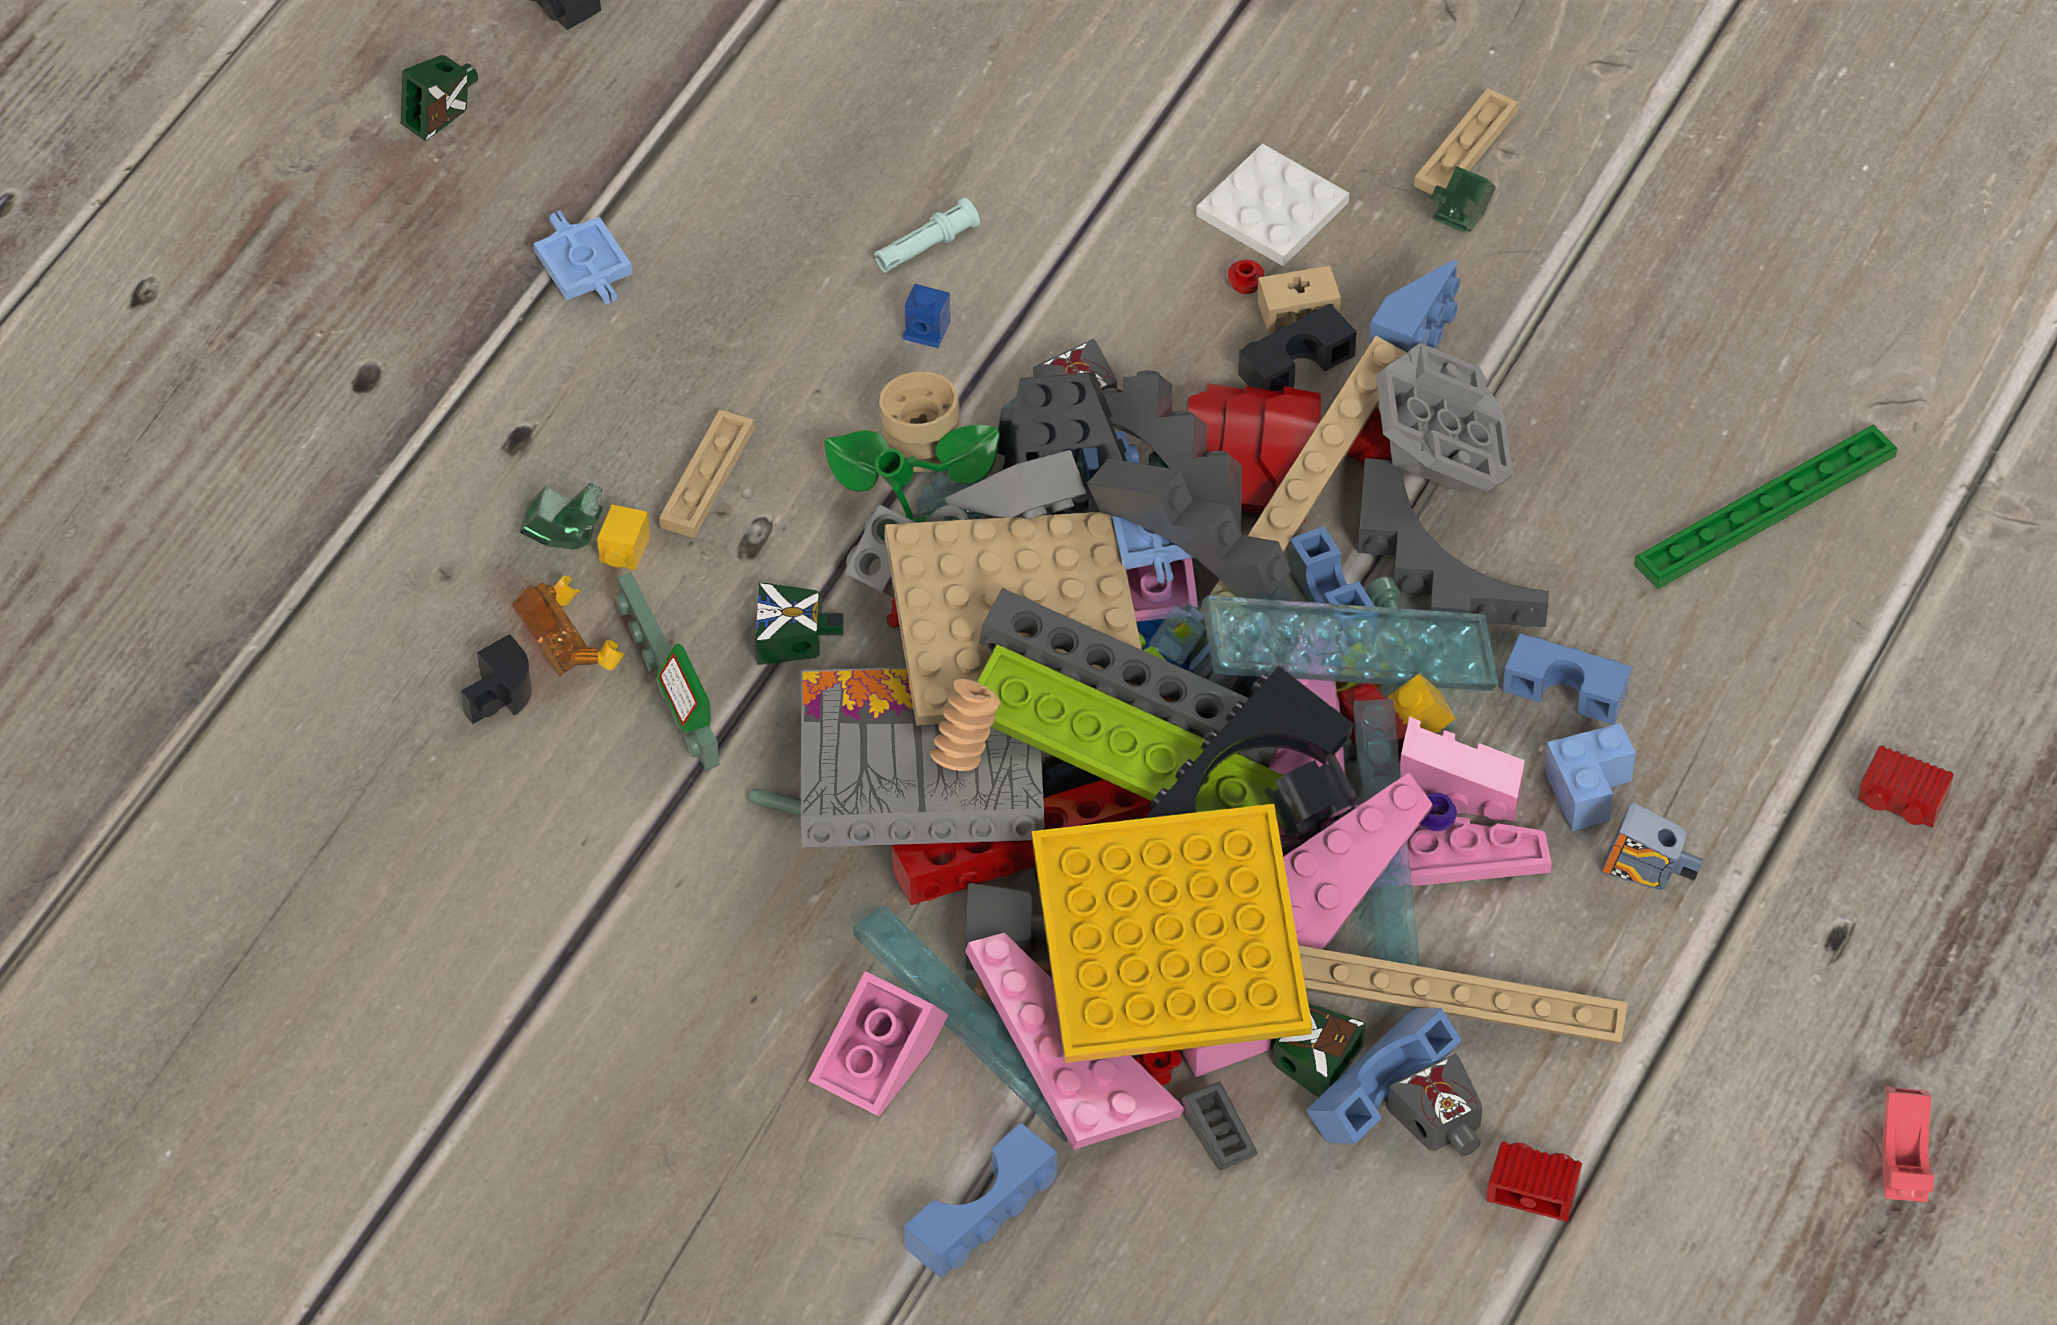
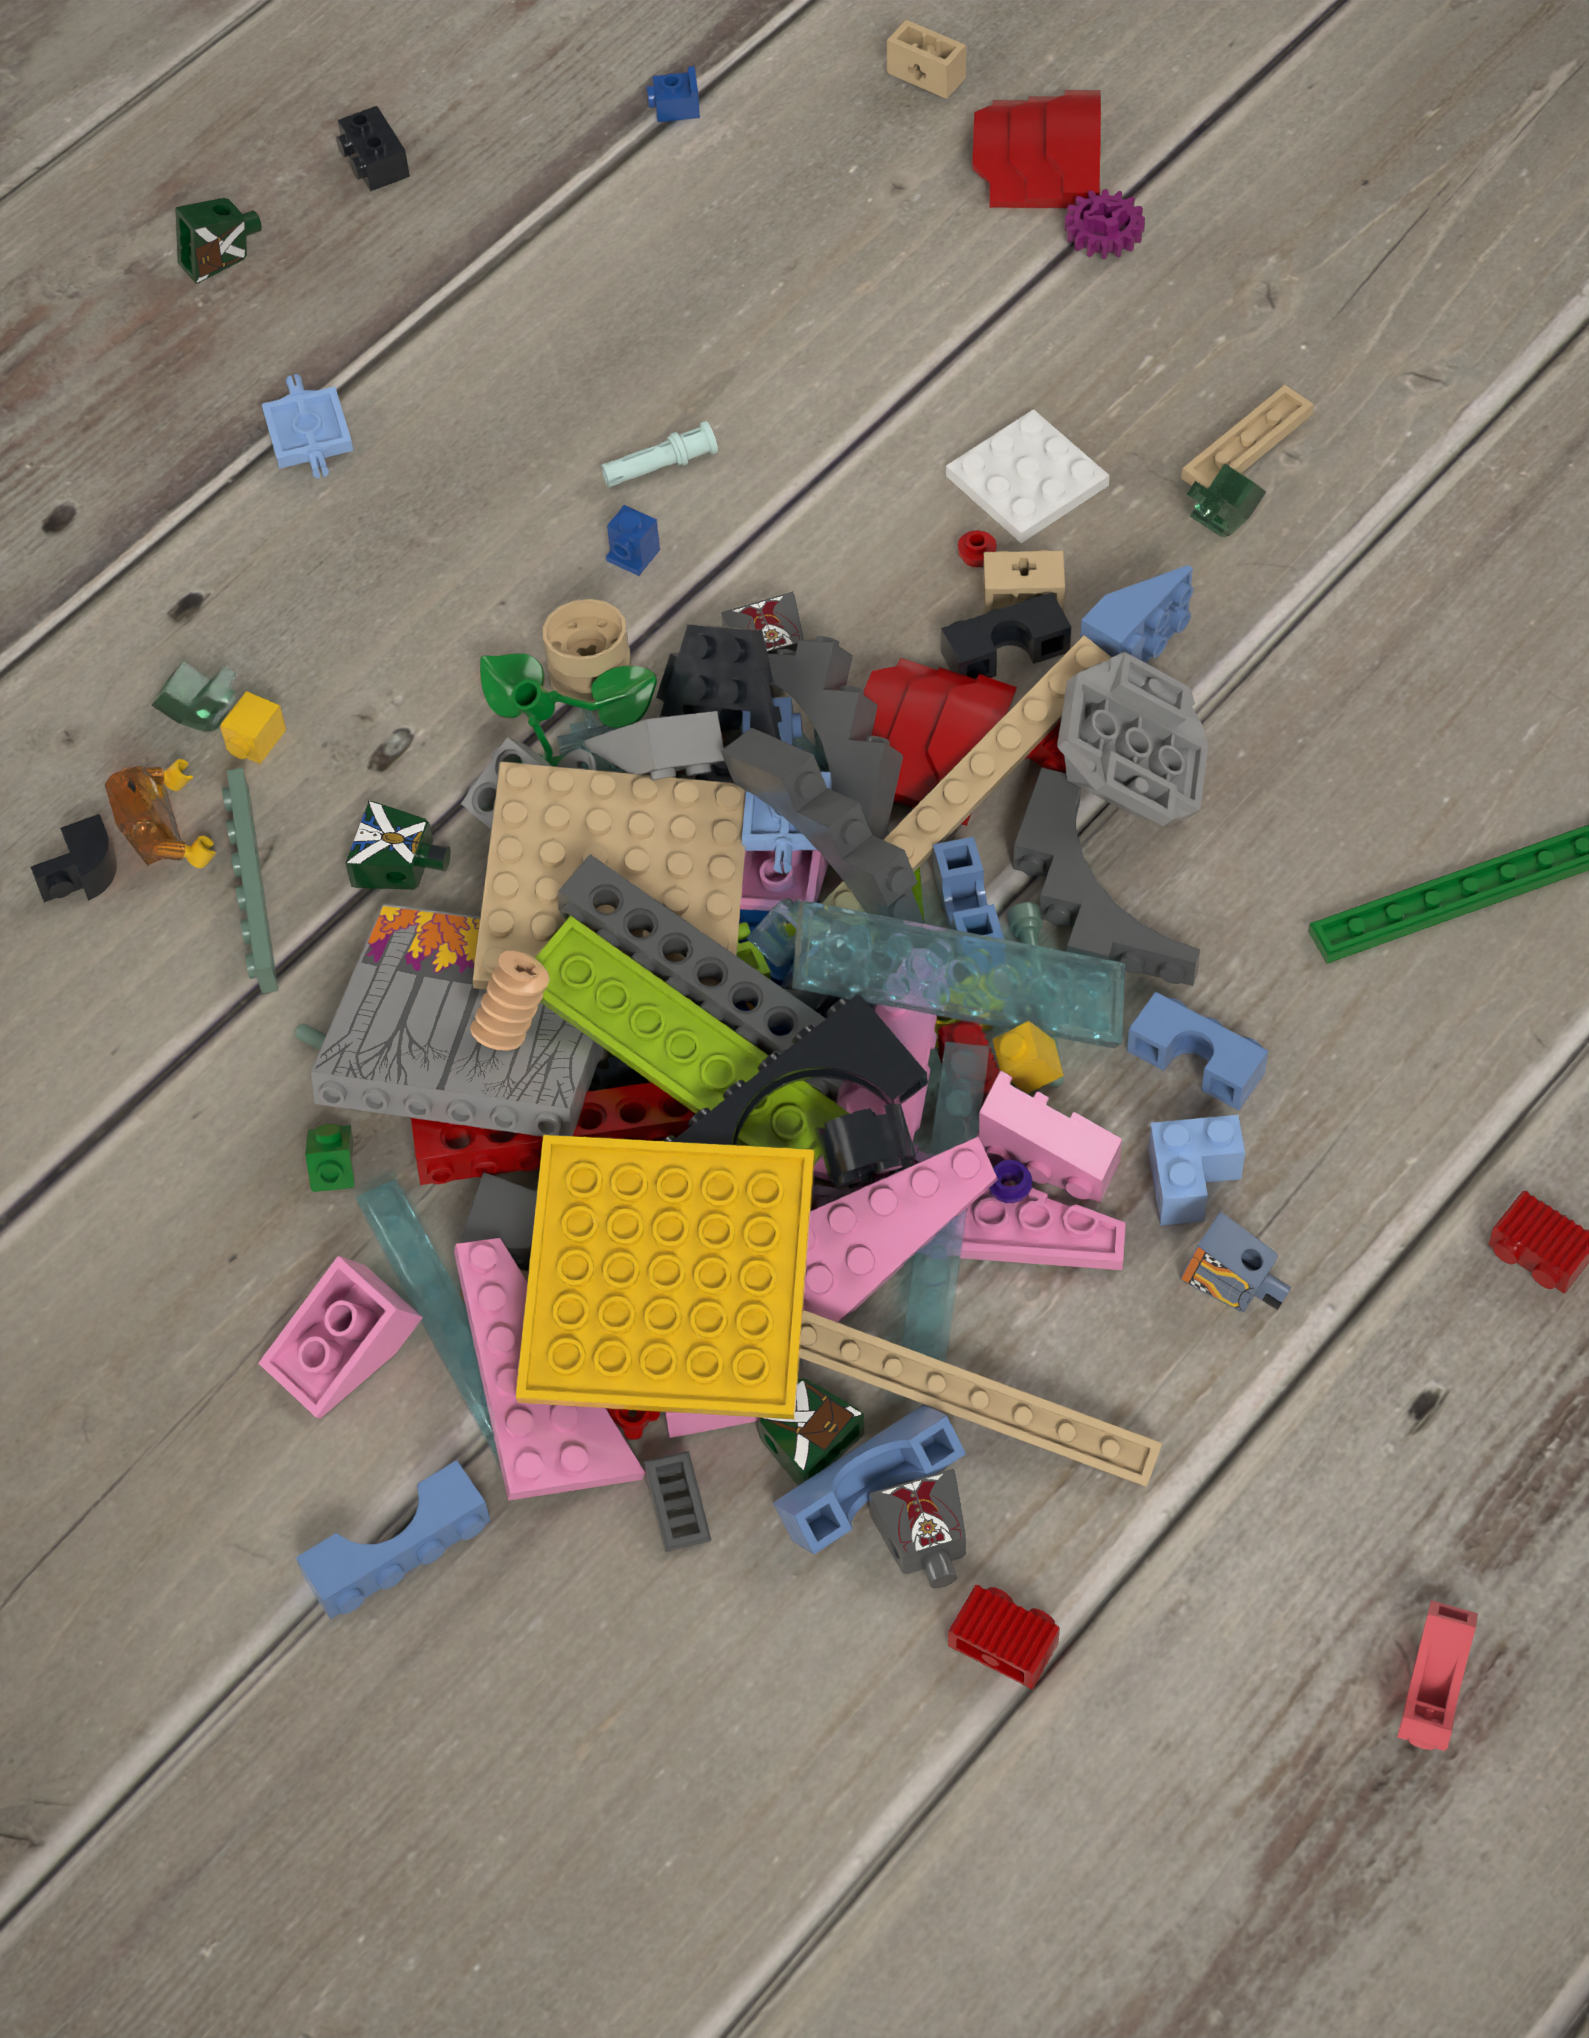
camera: 15 degrees right, 5 degrees up
slope [657,643,711,733] -> none
tan plate [659,409,755,538] -> none
none -> green bracket [305,1124,355,1192]

